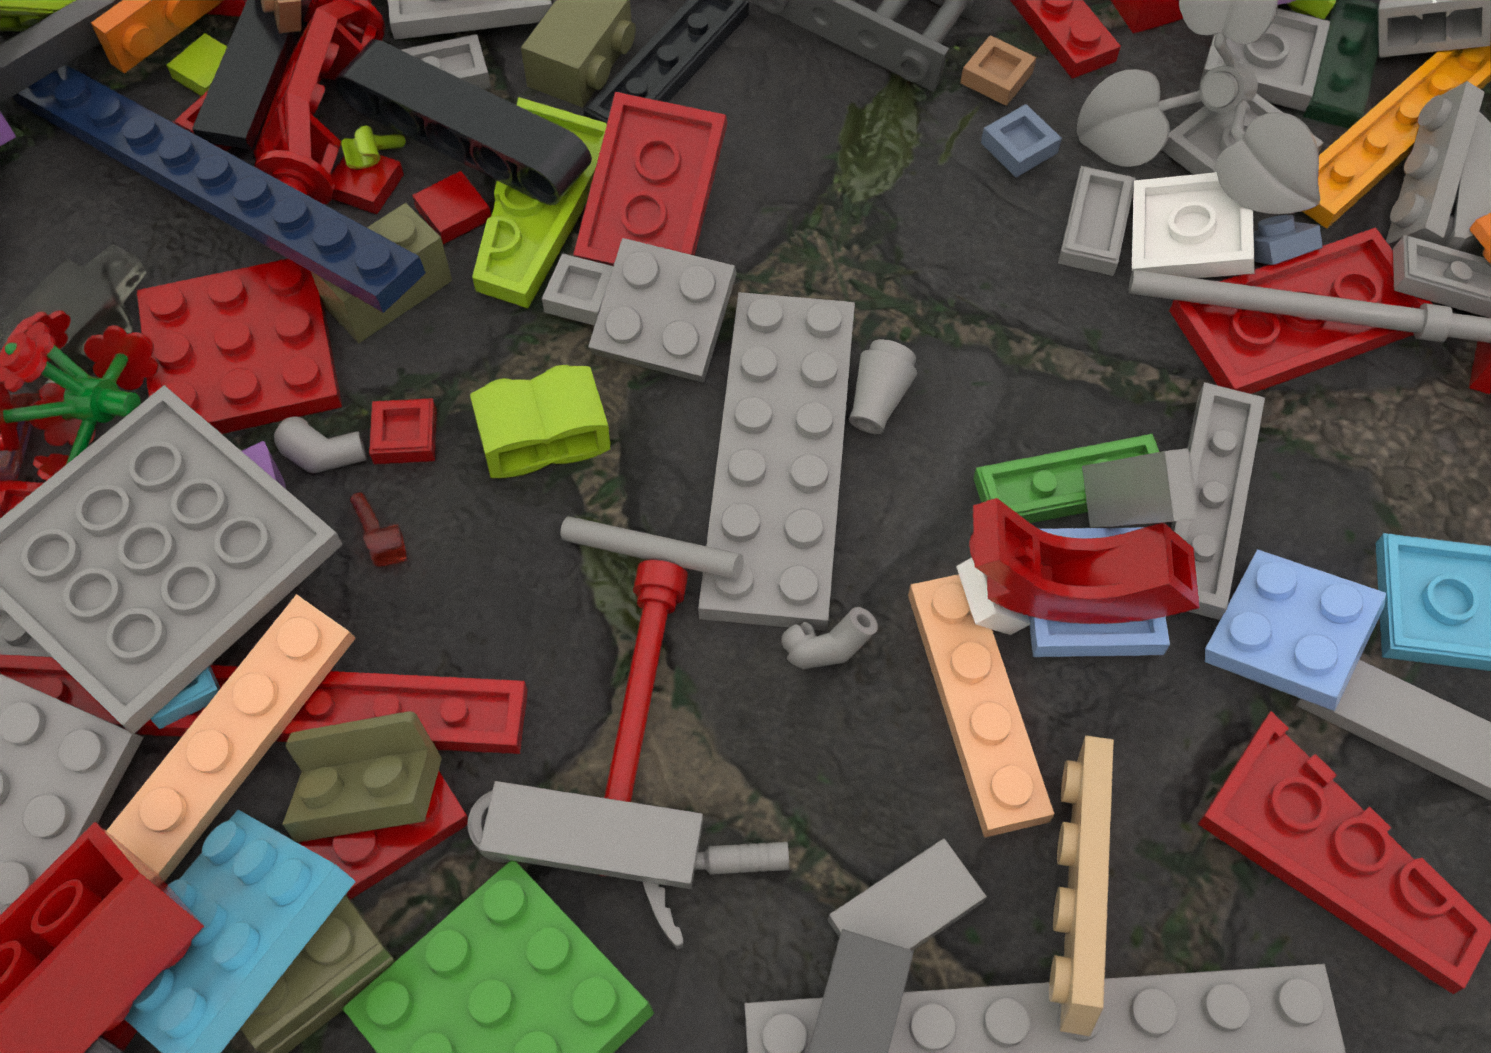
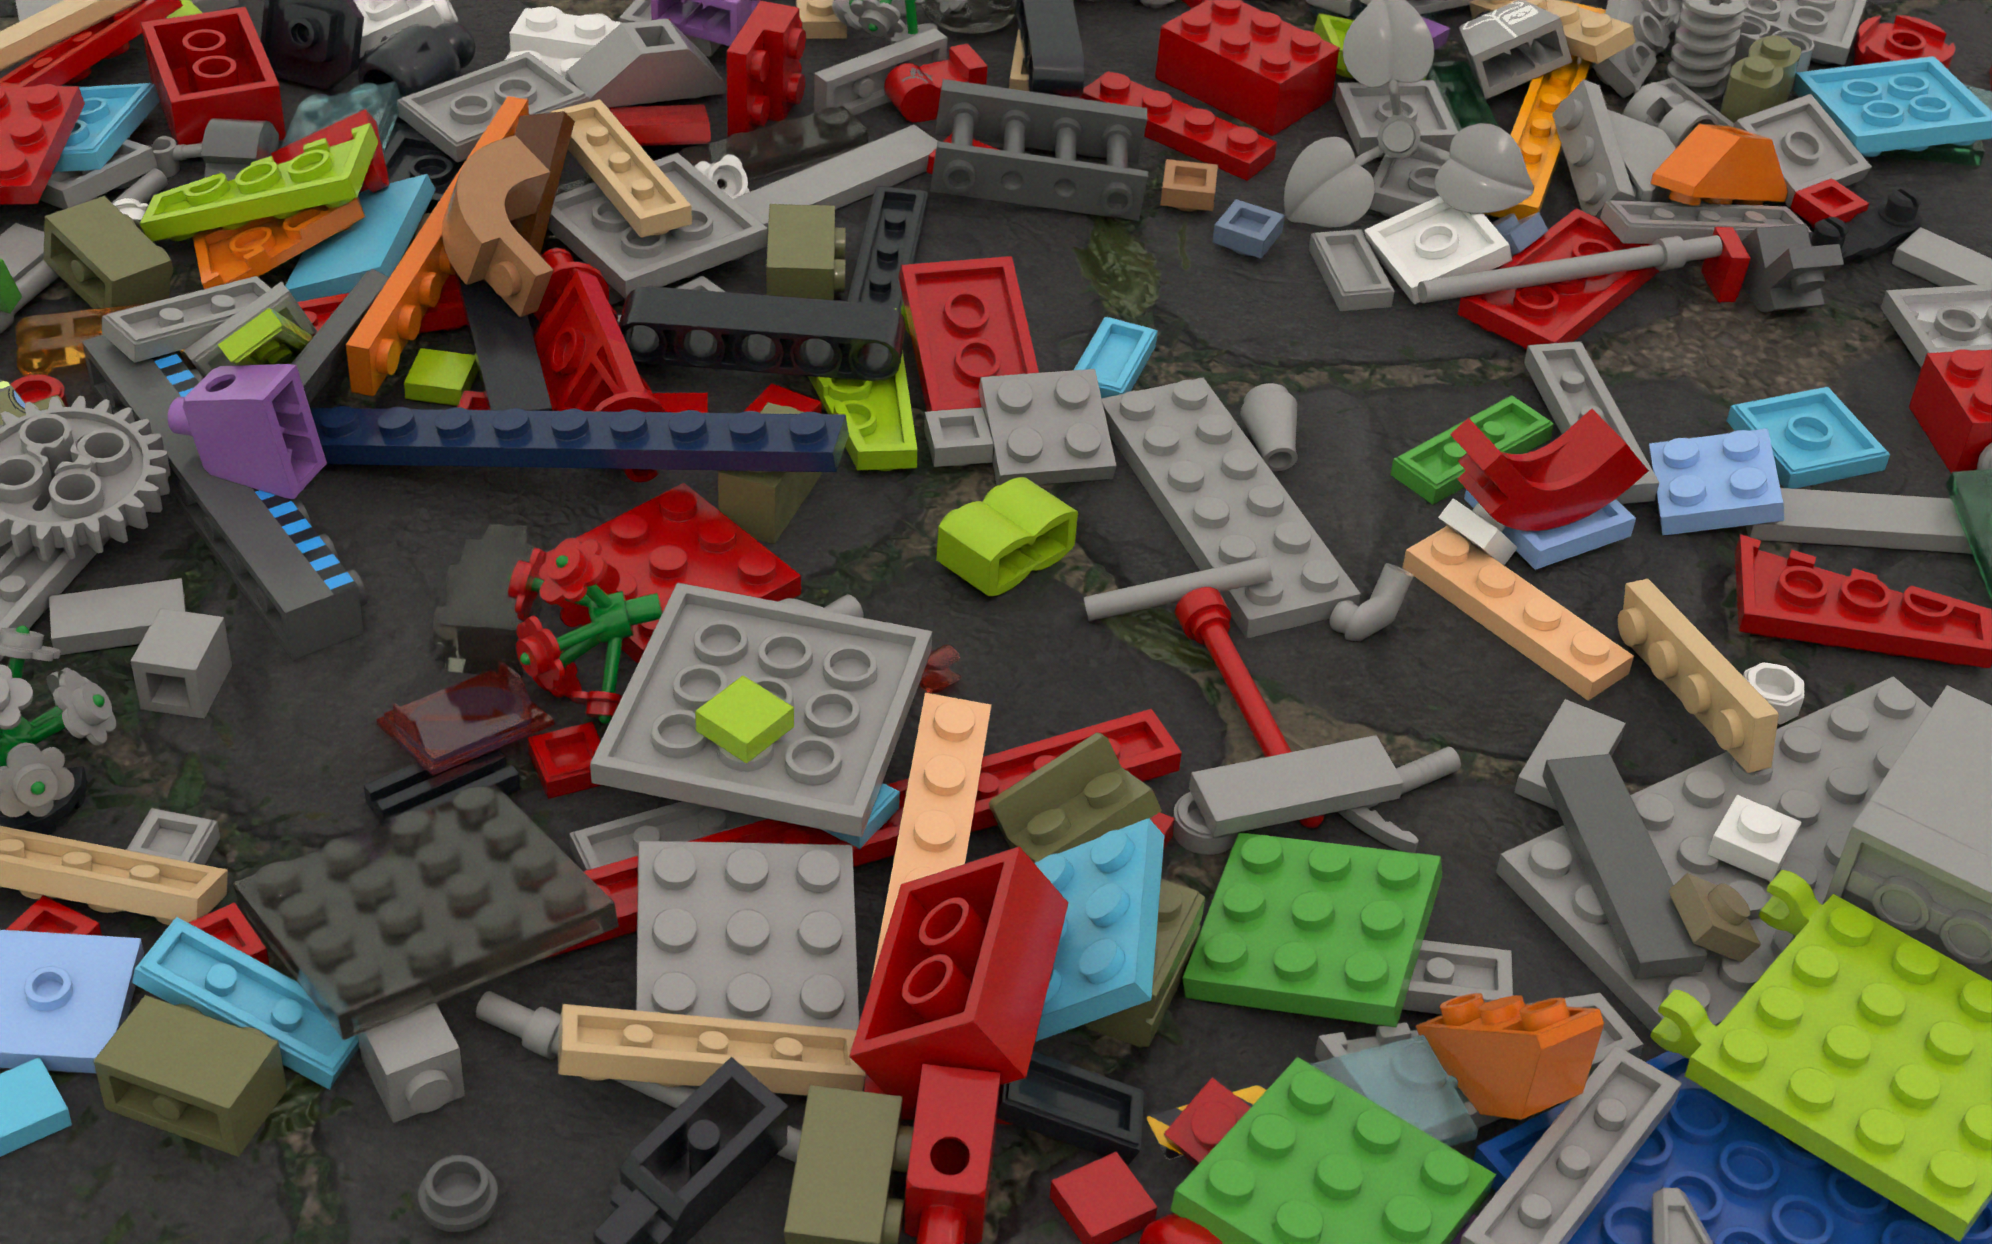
camera: 30 degrees left, 20 degrees down
lime hand [341,126,405,169] -> none
red tile [369,398,437,464] -> none
light grey tile [1082,448,1198,528] -> none
none -> lime tile [695,675,794,764]
none -> medium azure tile [1074,317,1158,398]
none -> white tile [1743,662,1804,725]

